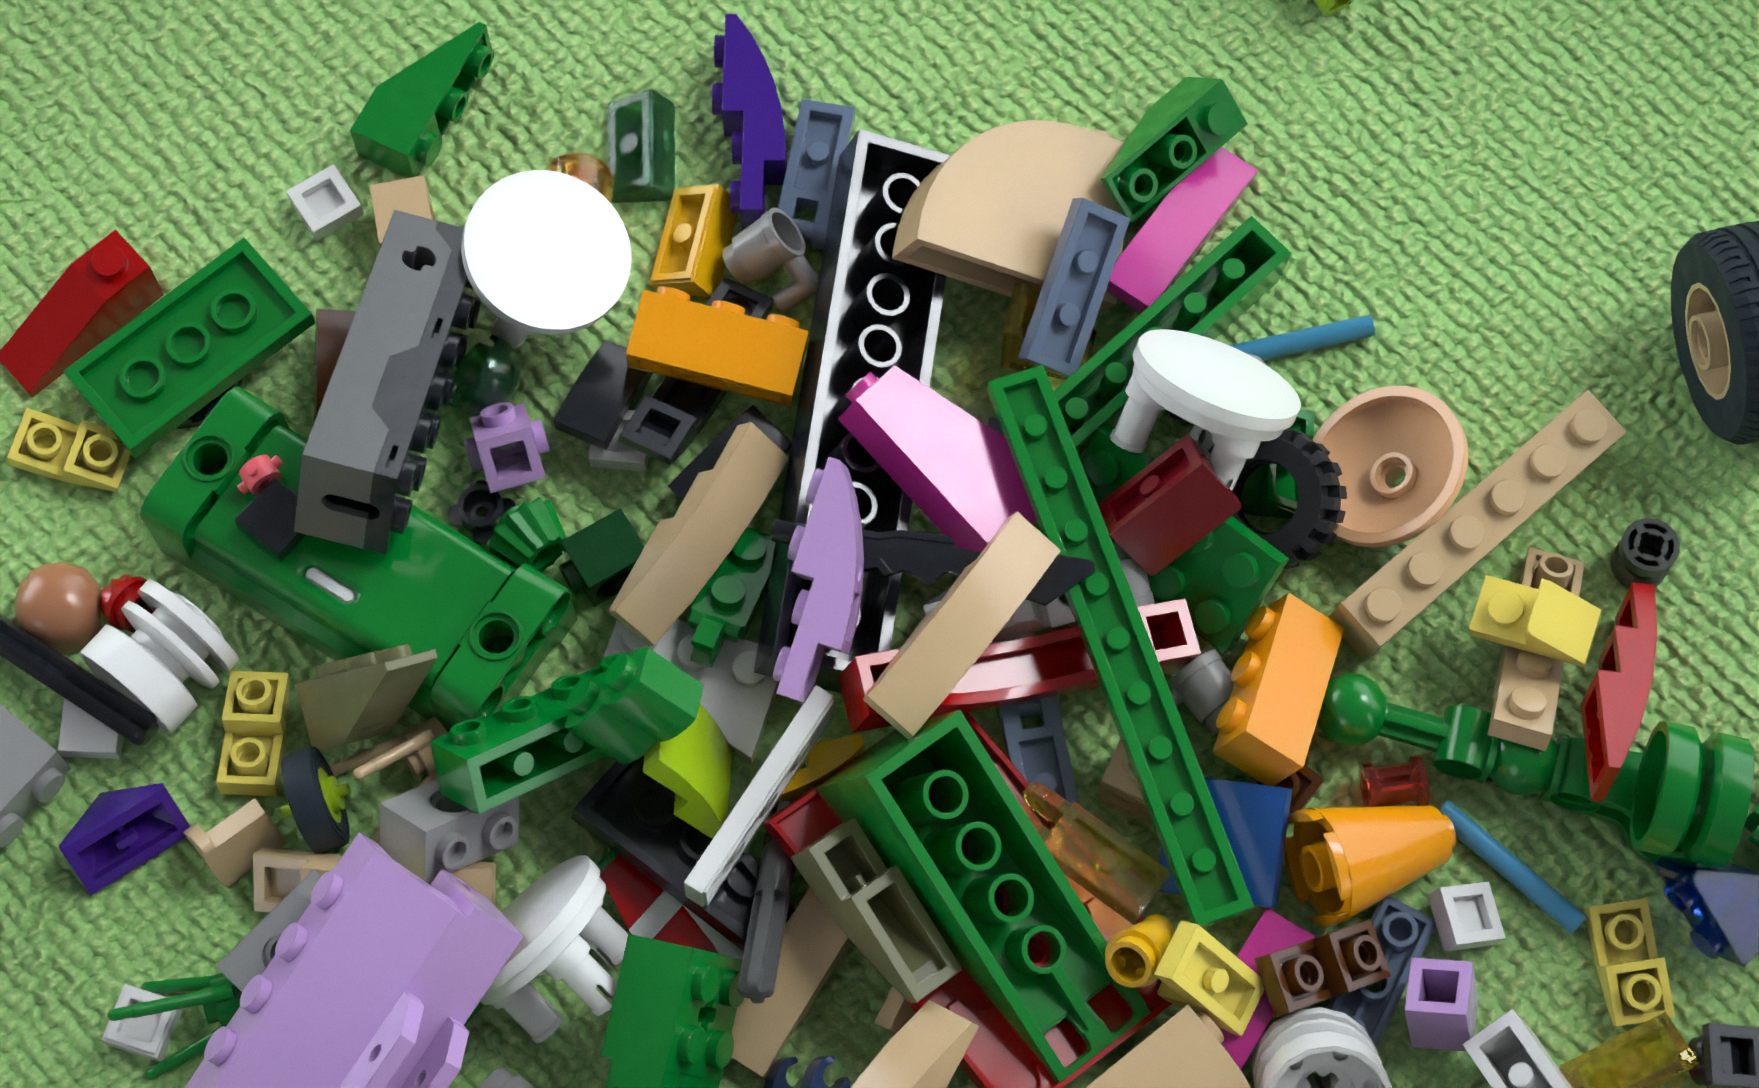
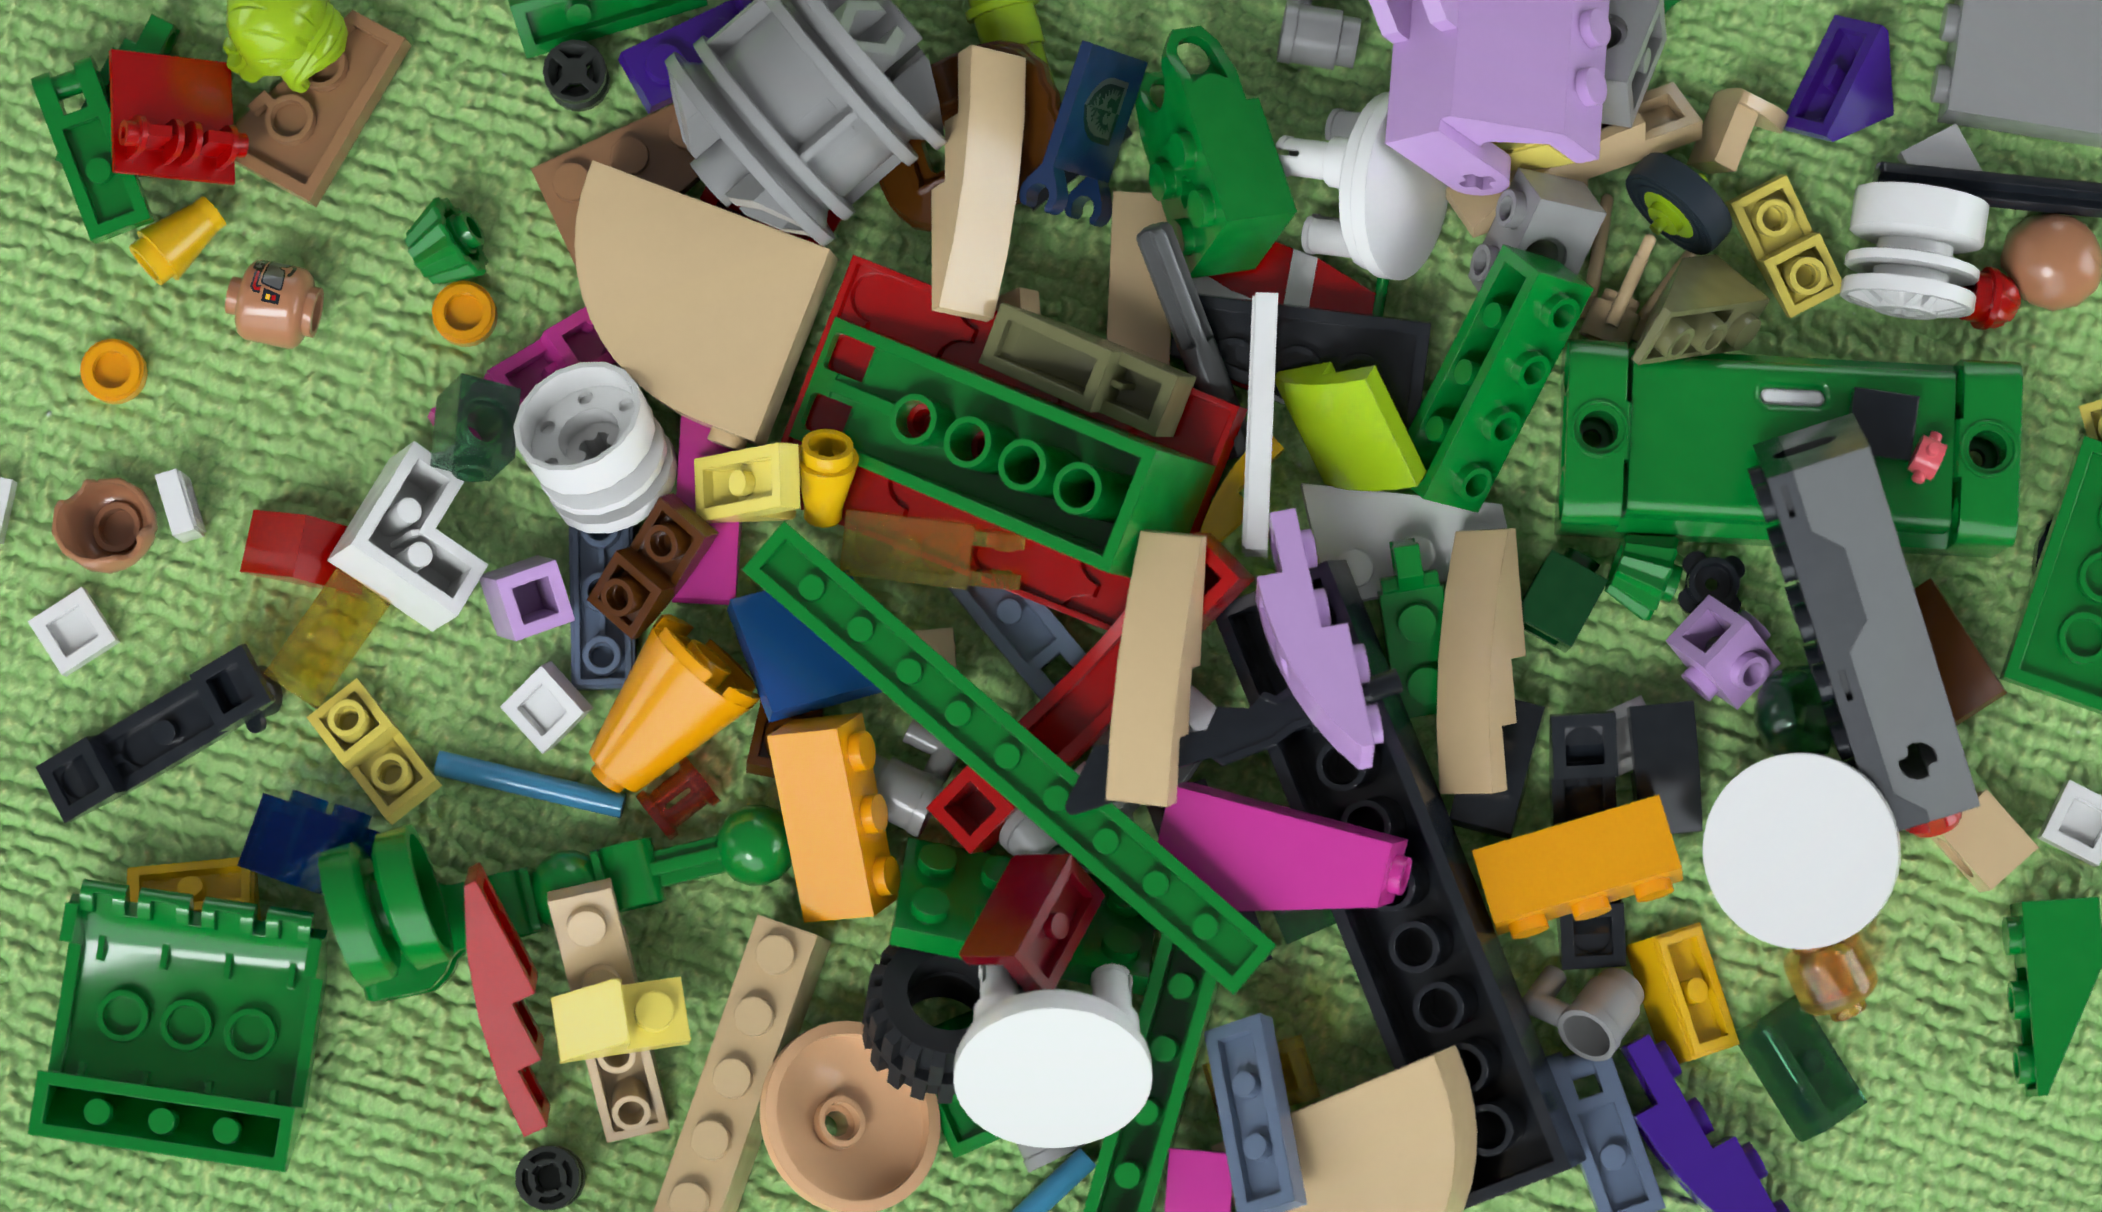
camera: 150 degrees right, 15 degrees up
green brick [564,647,704,764] -> none

